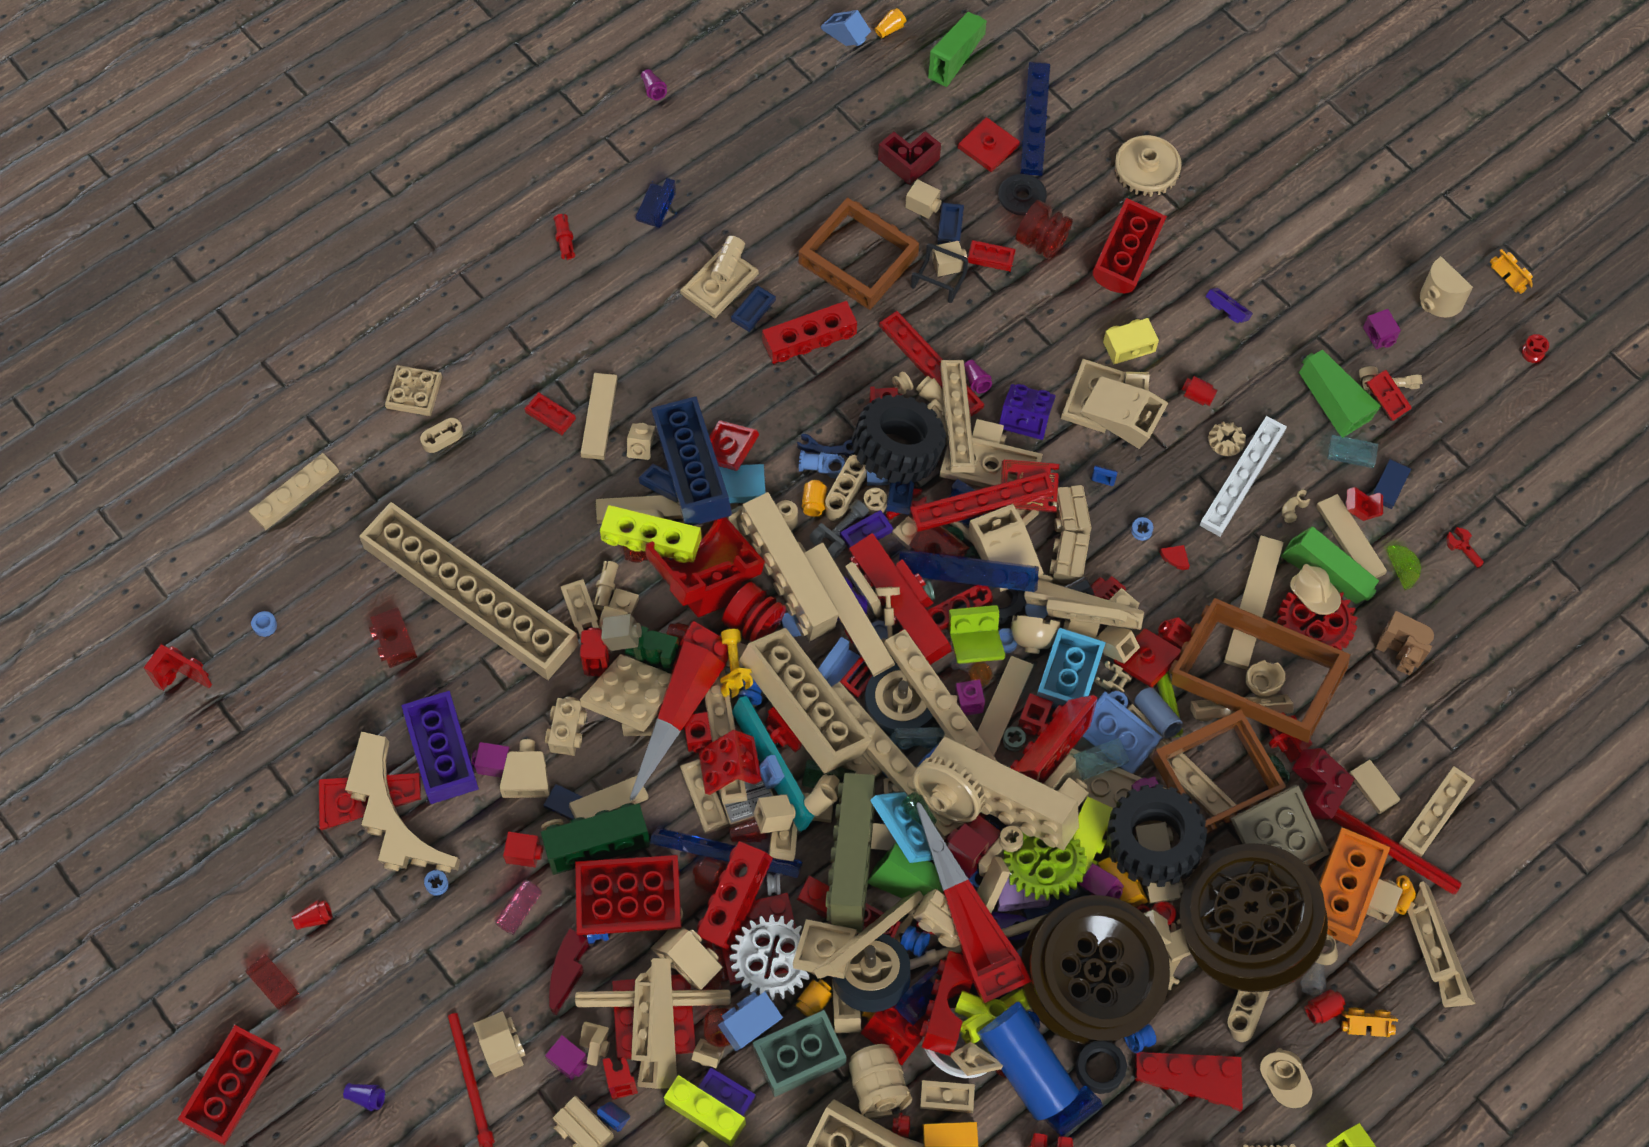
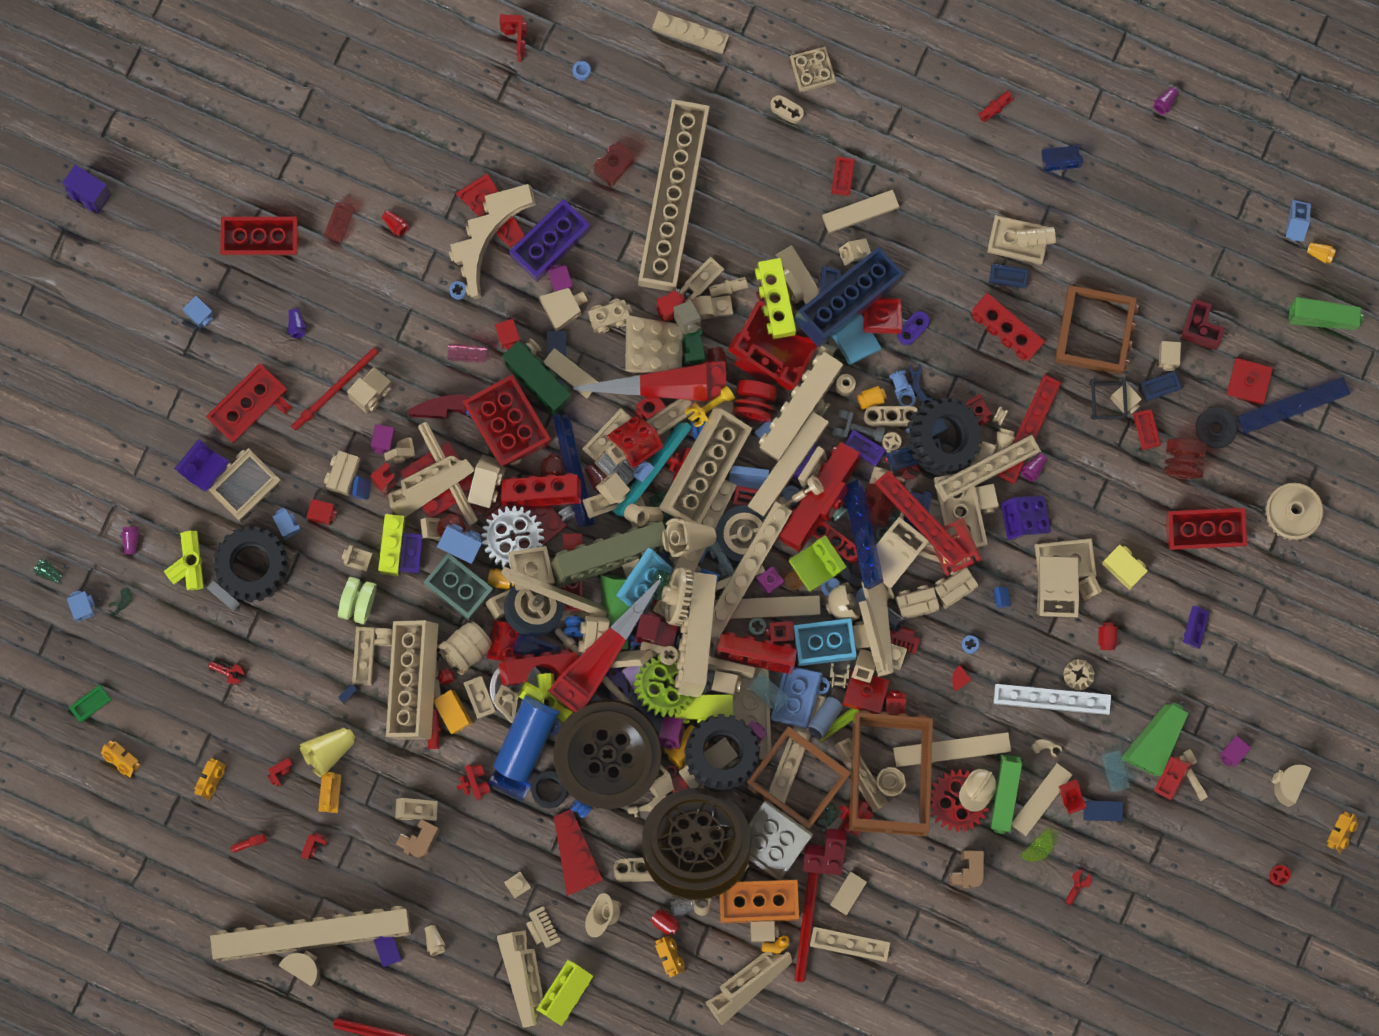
camera: 60 degrees right, 15 degrees up
none -> tan cone [662,518,717,557]
none -> dark purple plate [897,312,929,345]

